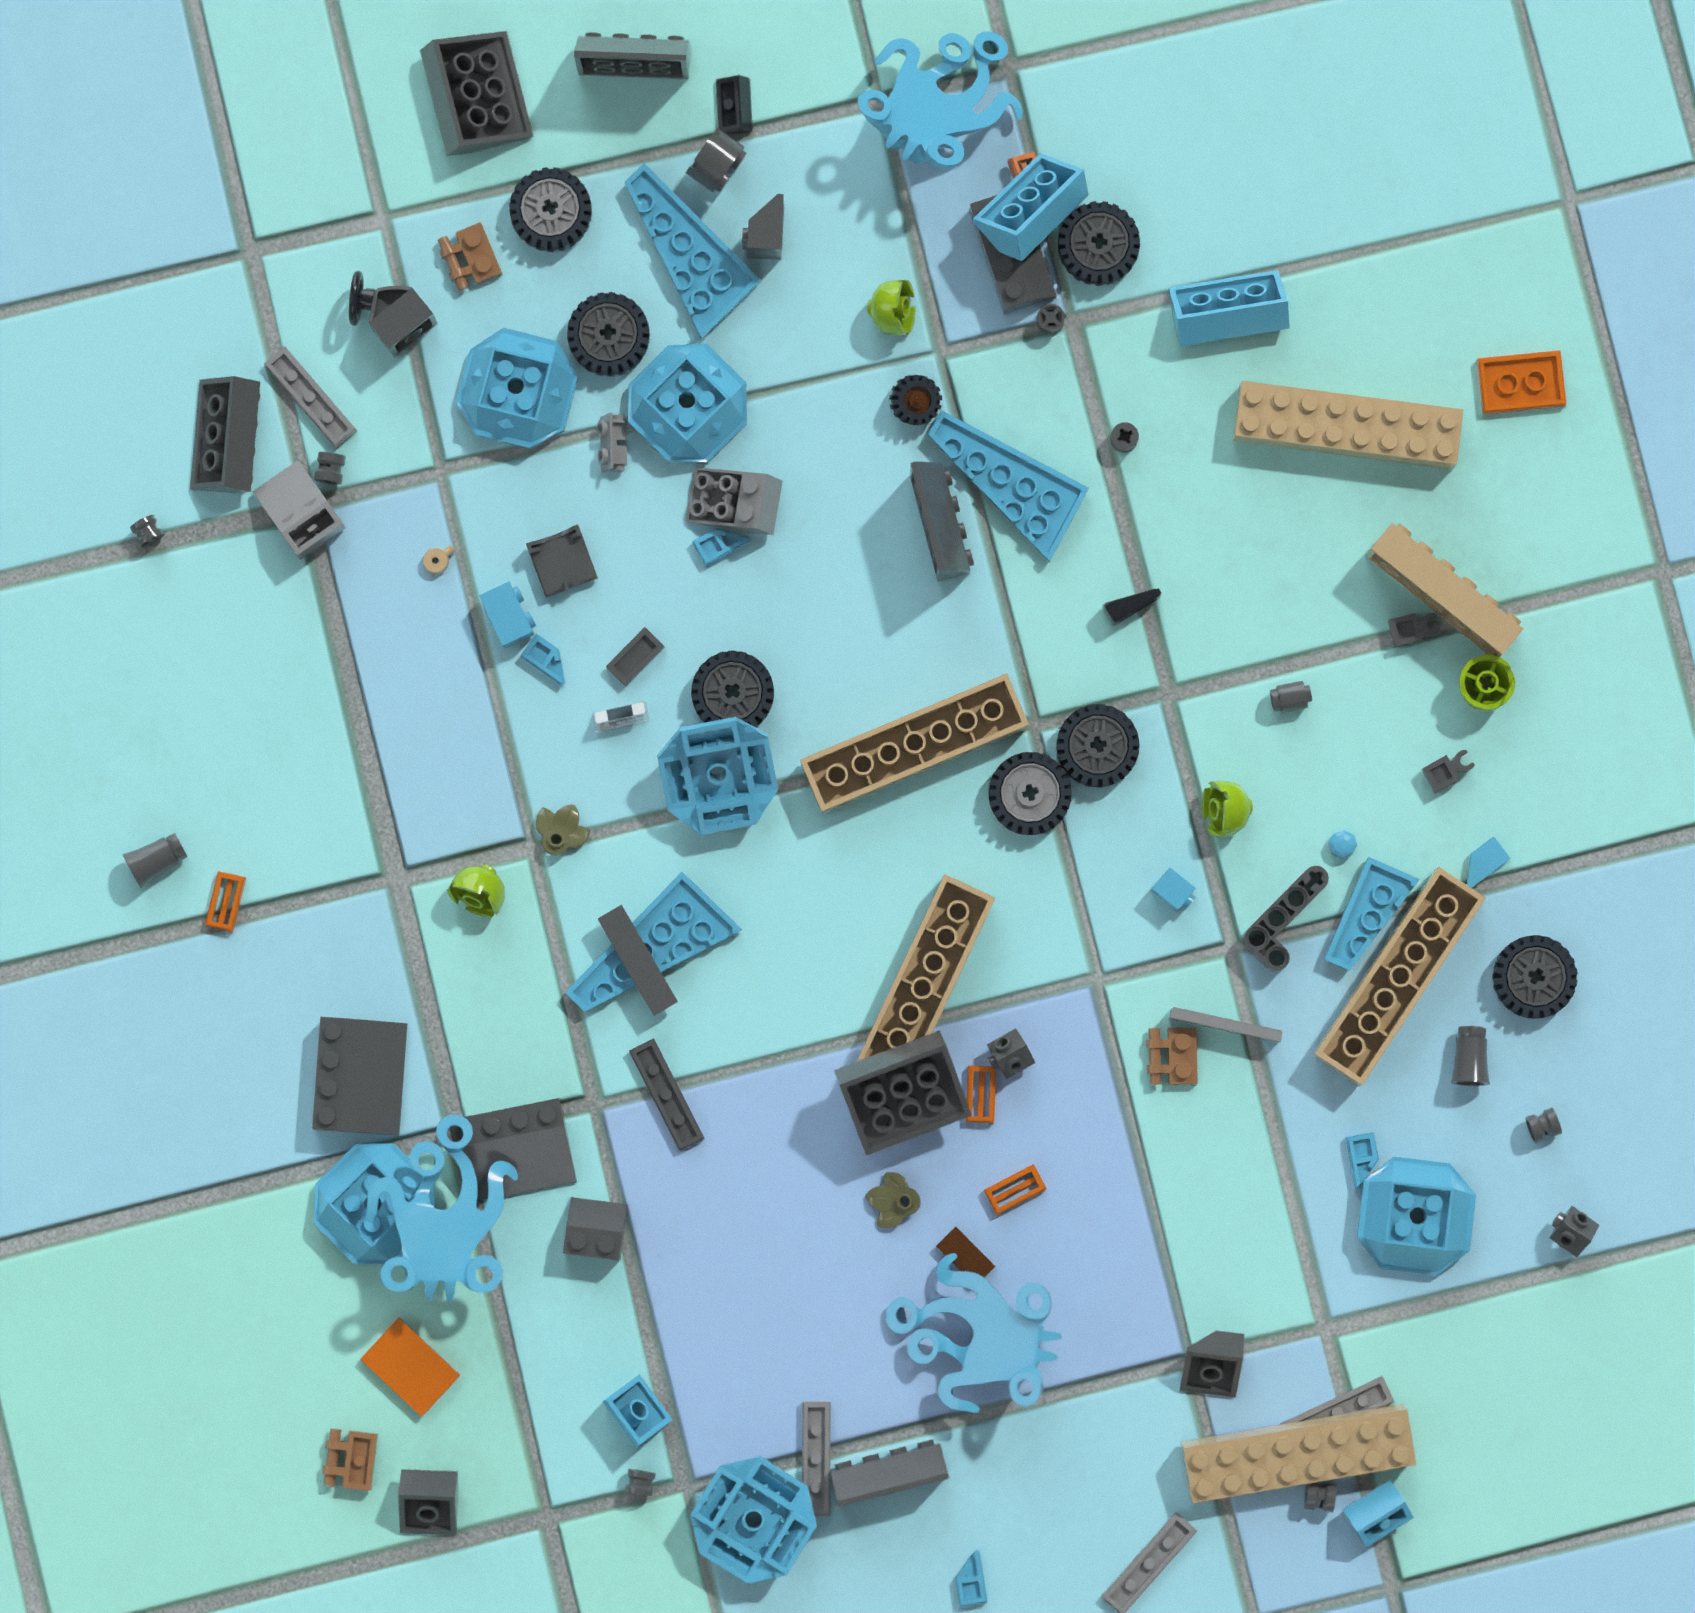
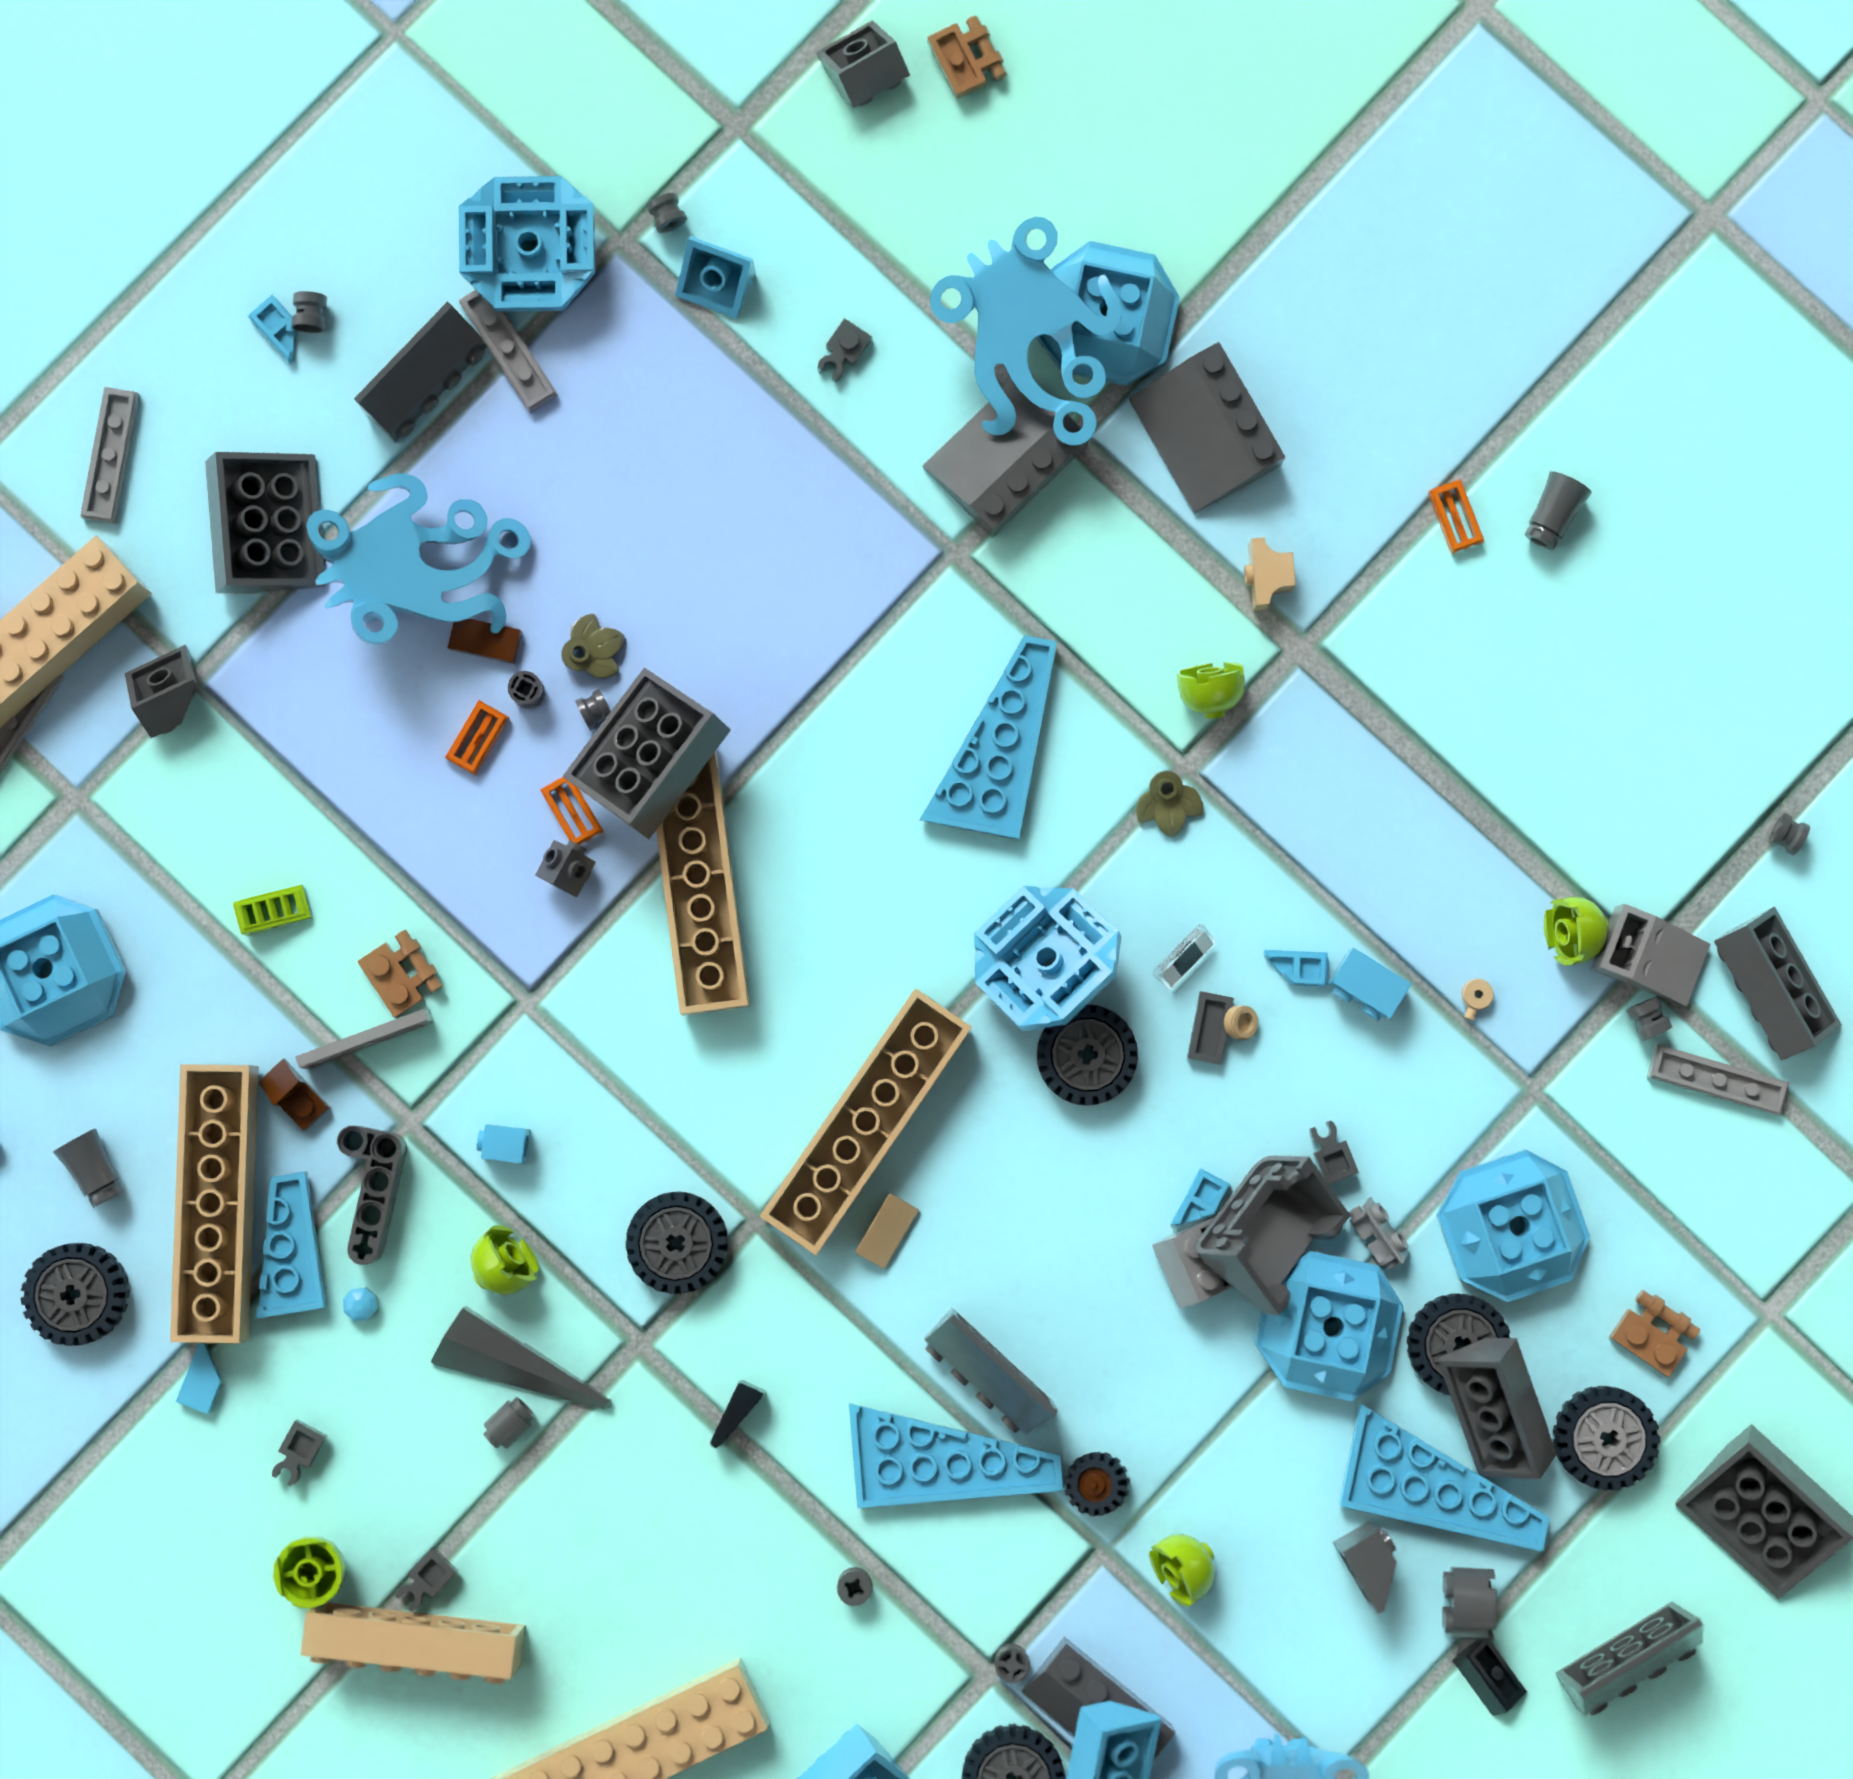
camera: 145 degrees right, 0 degrees up
dark grey piece [349,271,437,358] -> none
orange tile [360,1317,461,1417] -> none
dark grey piece [526,524,598,598] -> none
dark grey slope [563,1197,628,1260] -> none
dark grey tile [597,904,678,1016] -> none
dark grey tile [629,1038,705,1151] -> none
wheel [988,752,1071,835] -> none
medium azure tile [1345,1132,1379,1188] -> none
none -> dark grey slope [205,452,326,594]
none -> lime slope [233,885,312,936]
none -> reddish brown slope [259,1058,331,1131]
none -> dark grey wheel [291,291,327,333]
none -> dark grey wedge [431,1306,611,1409]
none -> dark grey wheel [508,671,546,709]
none -> dark grey wheel [575,689,611,731]
none -> dark grey plate [818,318,872,382]
none -> tan slope [855,1193,919,1269]
none -> dark grey windscreen [1195,1156,1350,1315]
none -> tan tile [1224,1005,1258,1040]
none -> tan brick [1244,537,1296,611]
none -> dark grey plate [1309,1121,1359,1184]
none -> dark grey slope [1438,1338,1557,1479]
none -> lime cylinder [1544,897,1609,966]

